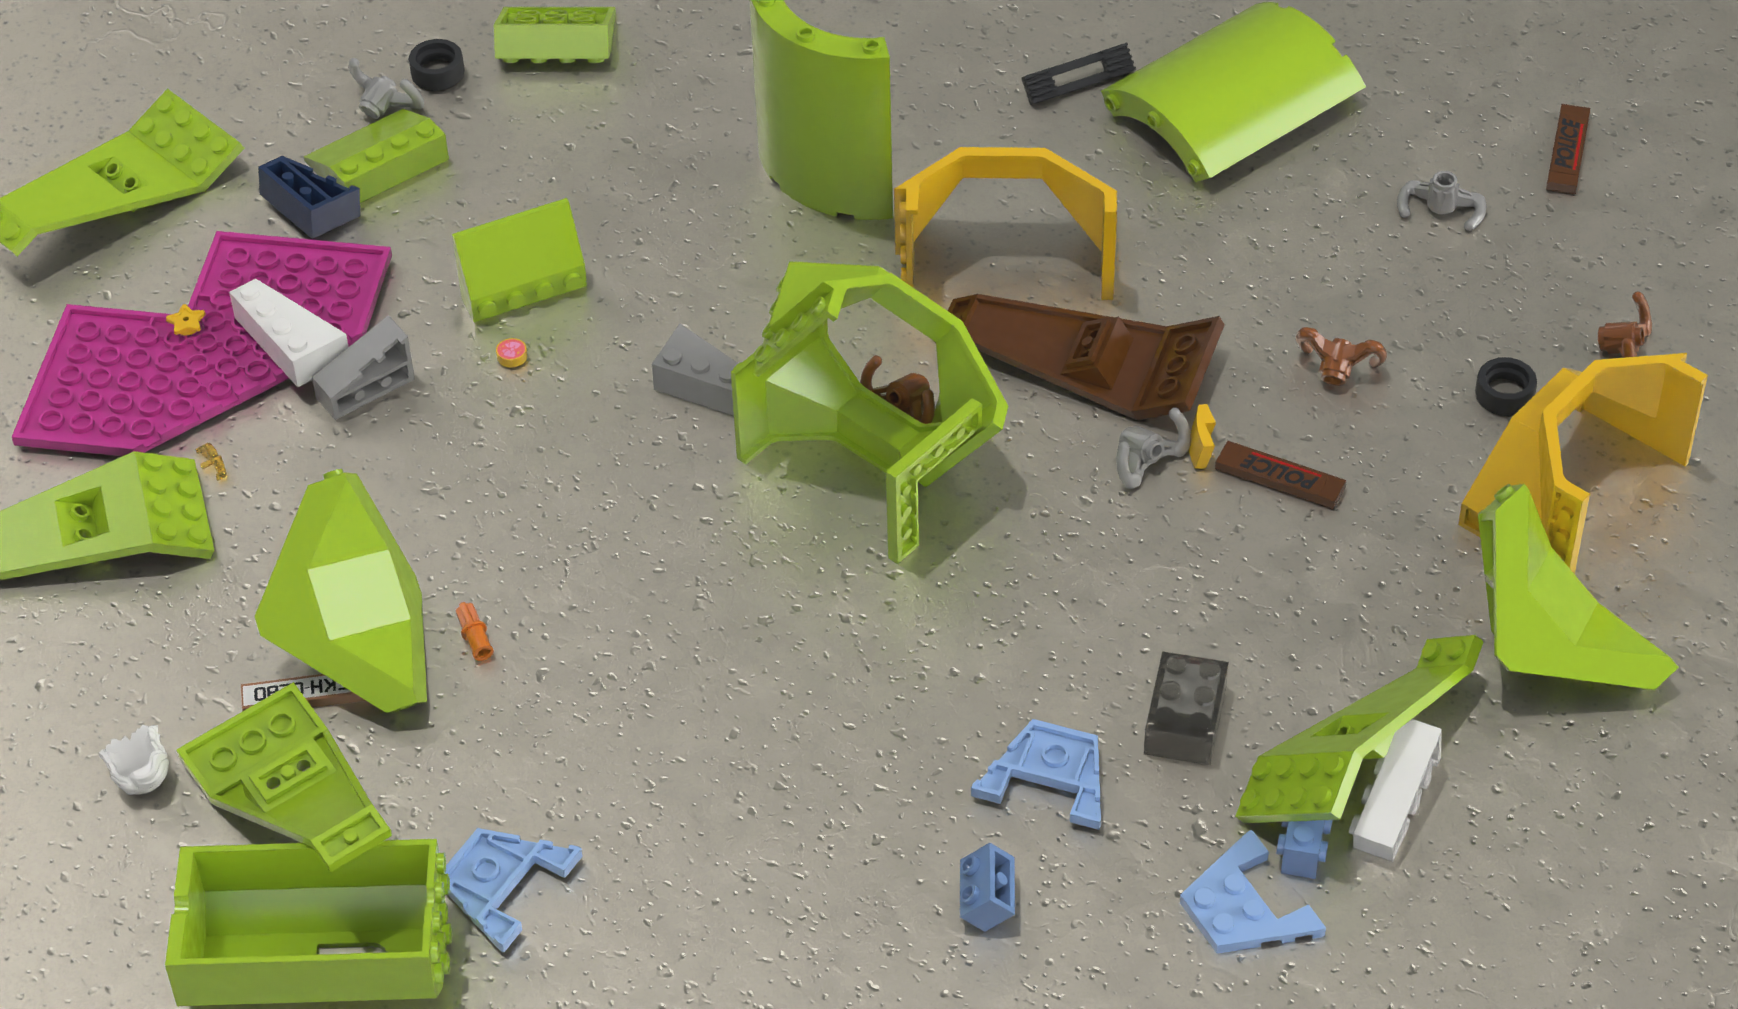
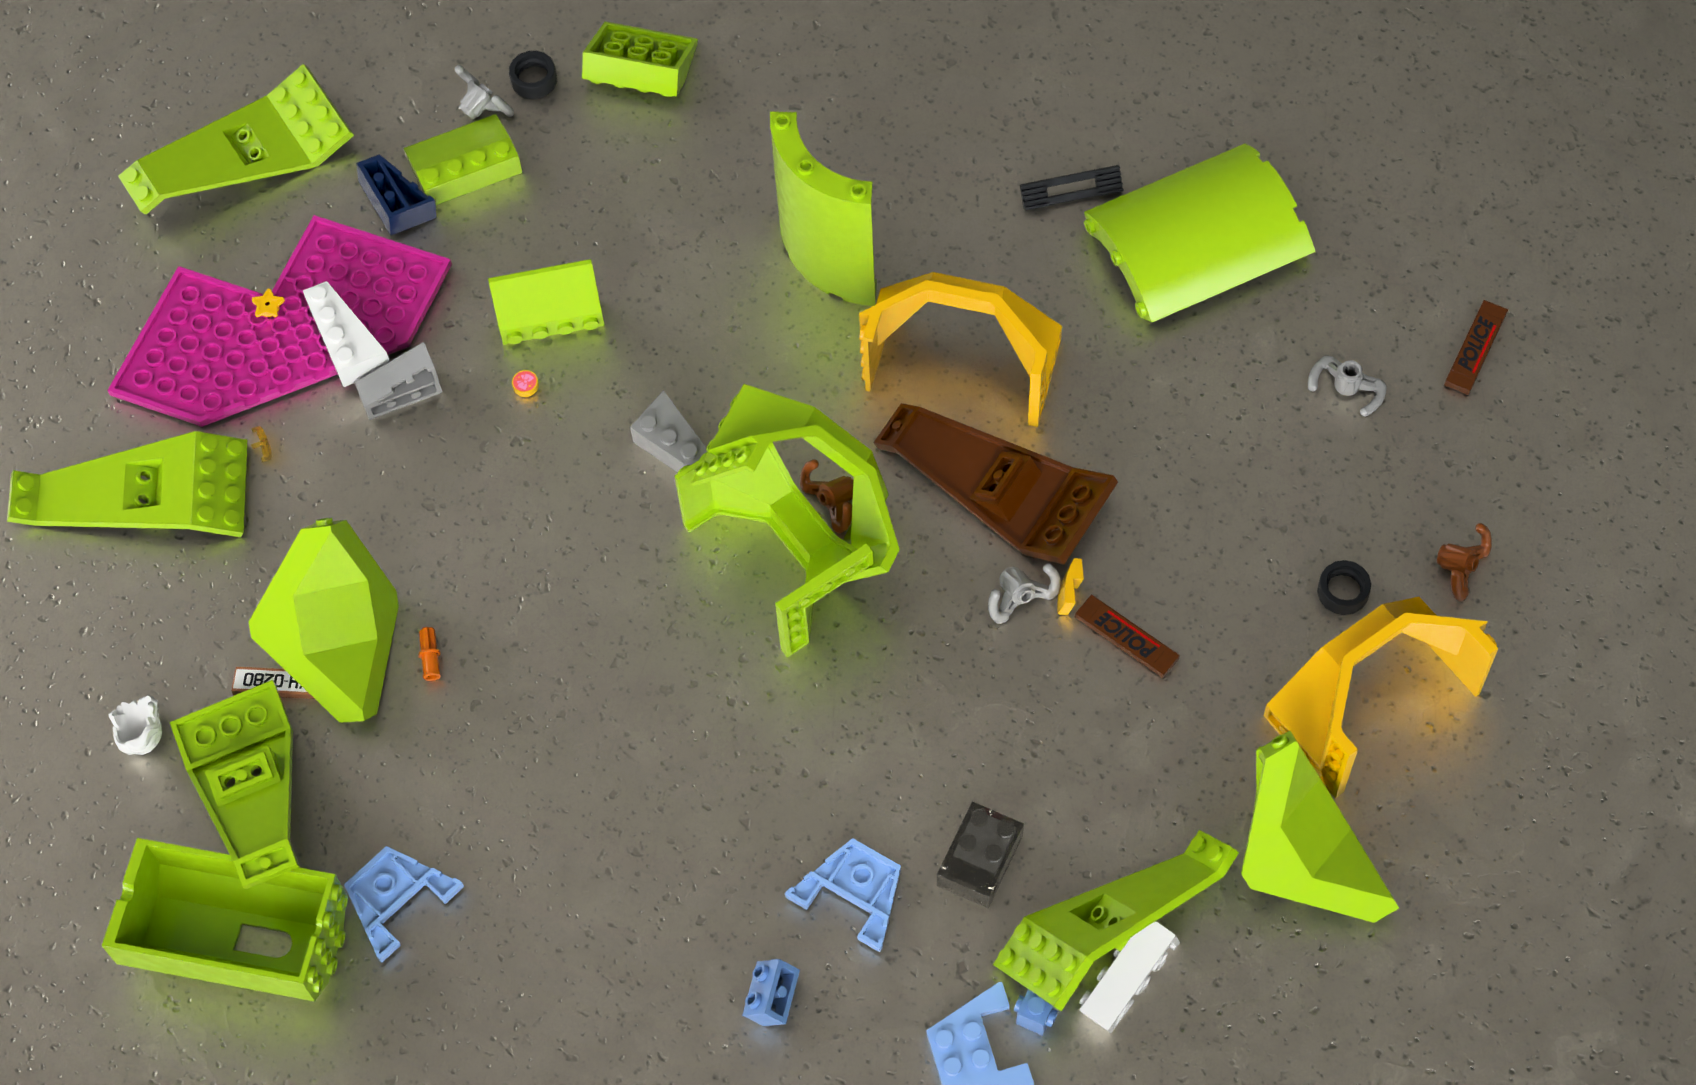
camera: 15 degrees right, 15 degrees up
dark orange piece [1295,327,1387,386] -> none

